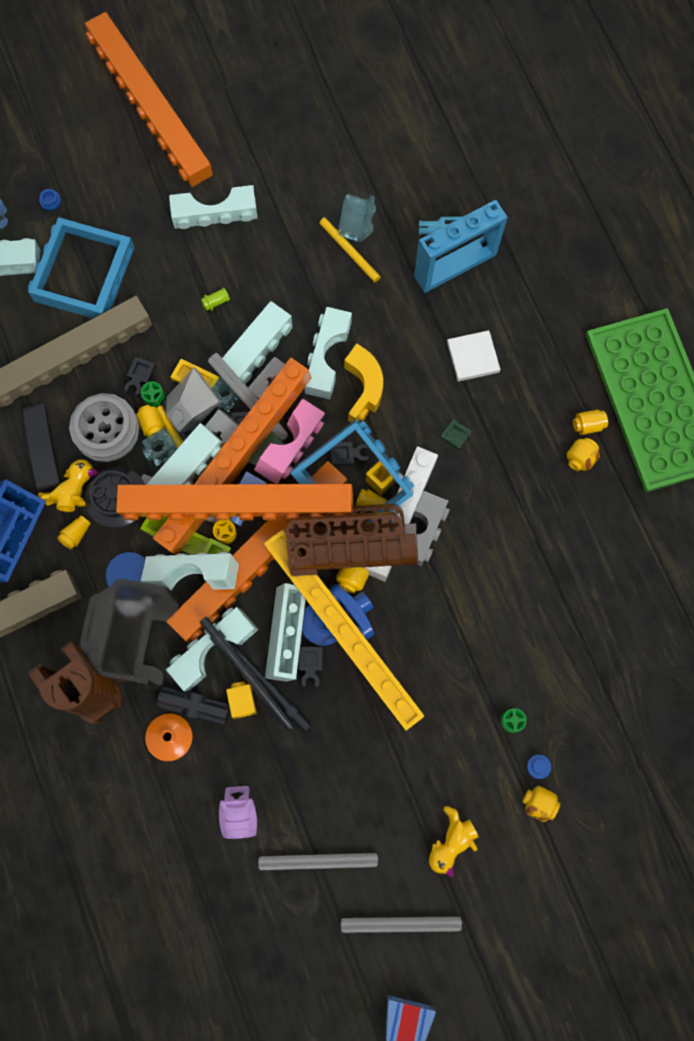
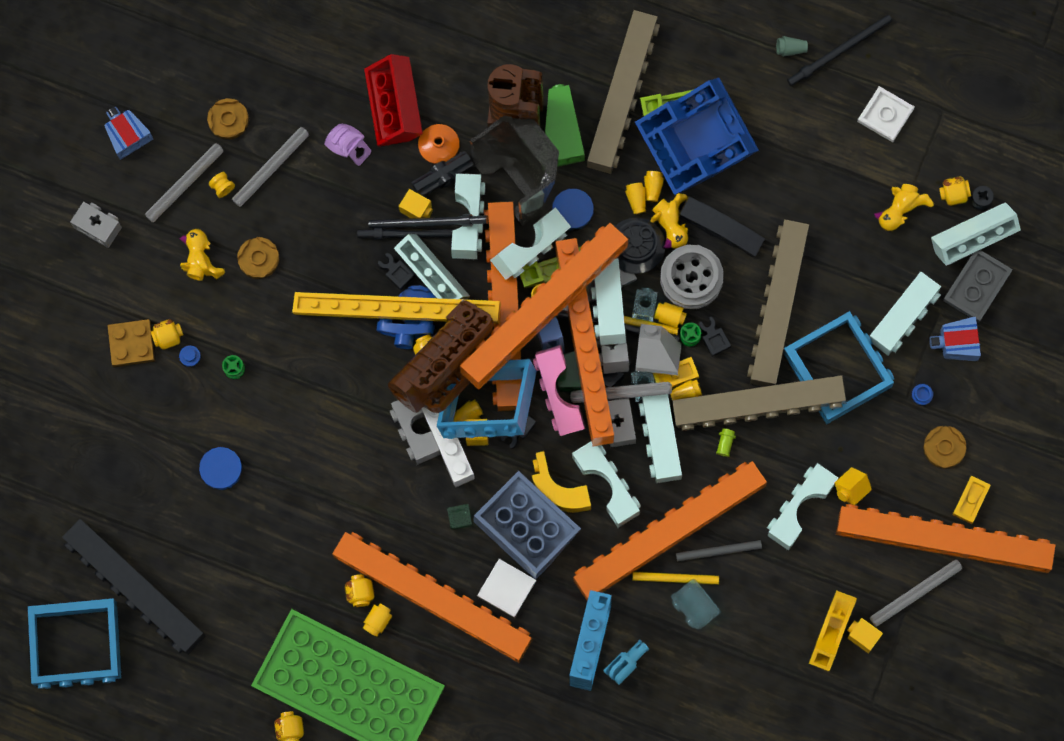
camera: 140 degrees right, 0 degrees up
none -> light grey brick [70,201,122,248]
none -> pearl gold plate [108,319,155,367]
none -> blue tile [199,447,242,490]
none -> pearl gold tile [207,98,249,140]
none -> yellow wheel [209,172,235,198]
none -> pearl gold tile [237,237,279,279]
none -> orange brick [332,532,532,663]
none -> red slope [364,54,423,146]
none -> sand blue slope [474,471,581,580]
none -> bright green slope [543,84,585,169]
none -> orange brick [573,461,767,601]
none -> yellow cone [644,171,665,202]
none -> yellow cone [670,379,702,401]
none -> dark tan brick [673,375,847,431]
none -> dark grey bar [676,540,762,562]
none -> yellow arch [809,590,857,671]
none -> yellow brick [834,467,872,505]
none -> yellow brick [847,618,883,654]
none -> light grey axle [870,560,962,627]
none -> pearl gold tile [923,426,966,469]
none -> yellow plate [952,476,991,524]

